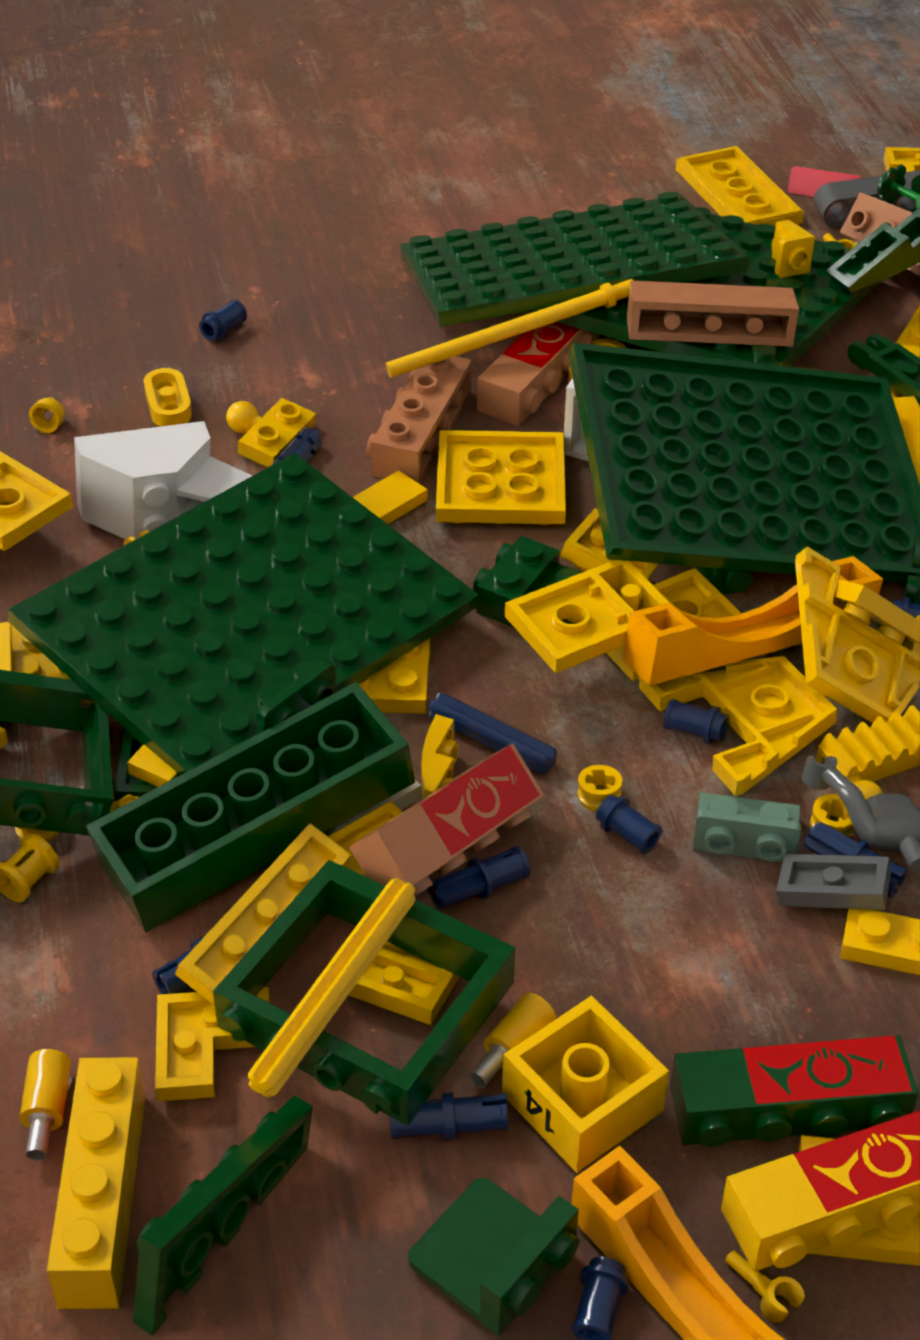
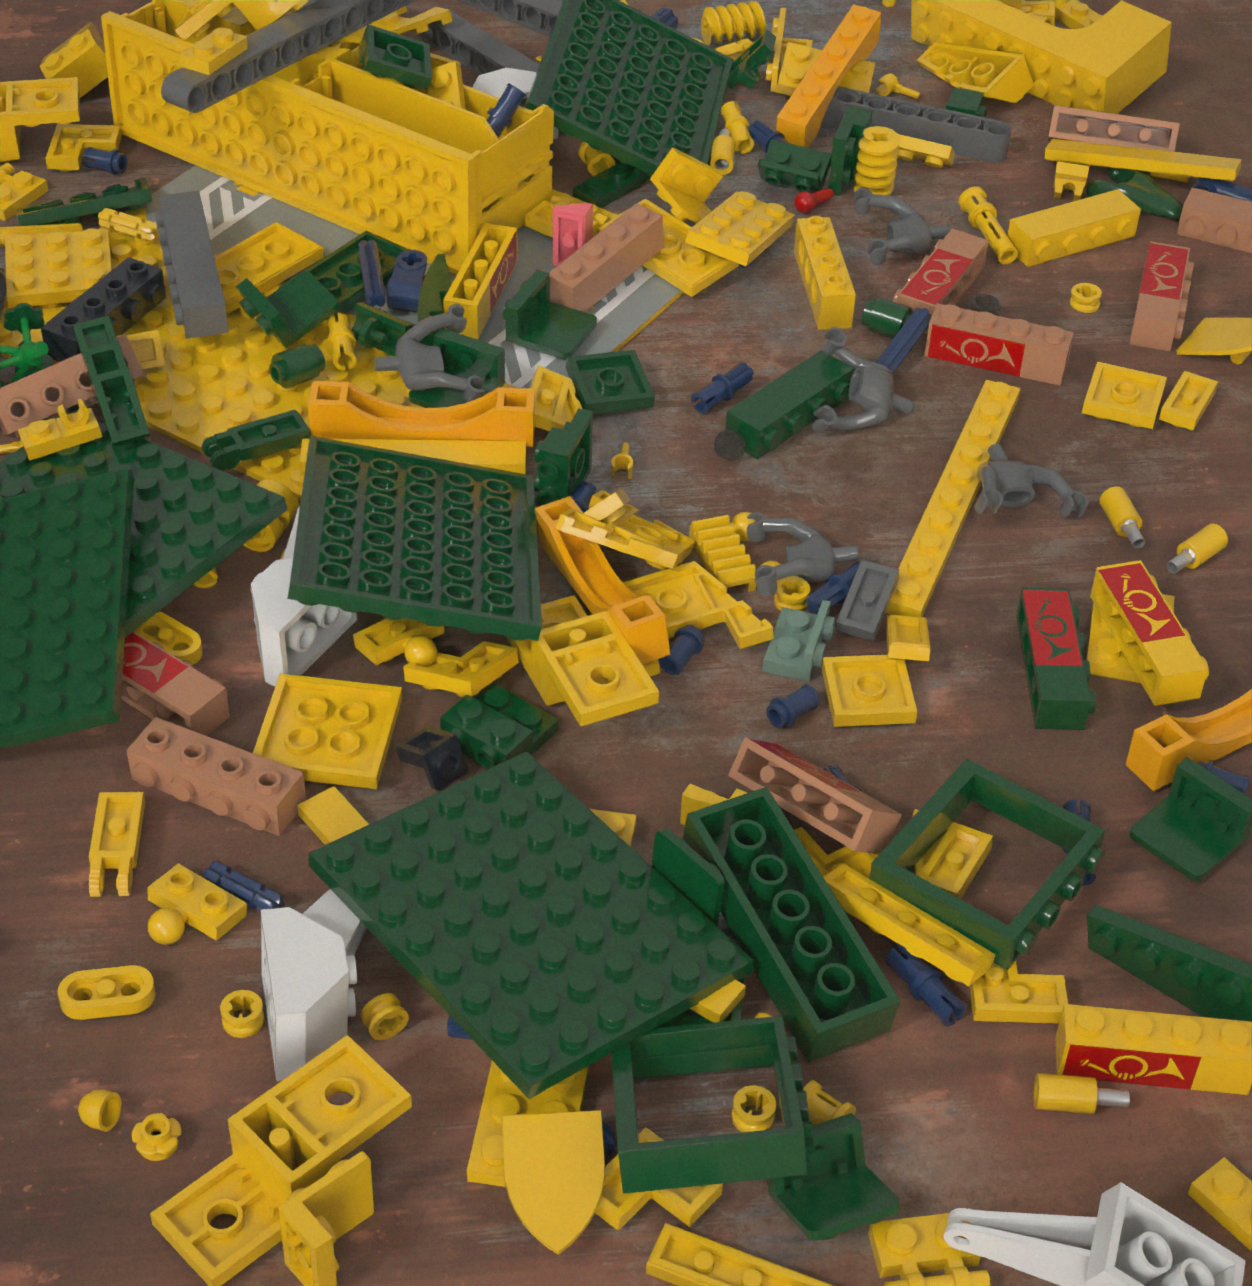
camera: 85 degrees left, 0 degrees up
yellow axle [248,878,415,1098] -> none
yellow bar [385,279,633,378] -> none
dark blue axle [429,693,557,774] -> none
yellow brick [502,995,669,1173] -> none
yellow bush [577,765,623,812] -> none
nougat brick [627,281,799,347] -> none
yellow hand [725,1250,805,1323] -> none
yellow bracket [771,220,815,278] -> none
none -> yellow plate [17,398,103,461]
none -> yellow hinge [89,792,145,897]
none -> yellow plate [132,1113,182,1161]
none -> black bracket [395,725,468,791]
none -> yellow plate [821,654,917,727]
none -> yellow tile [886,614,930,661]

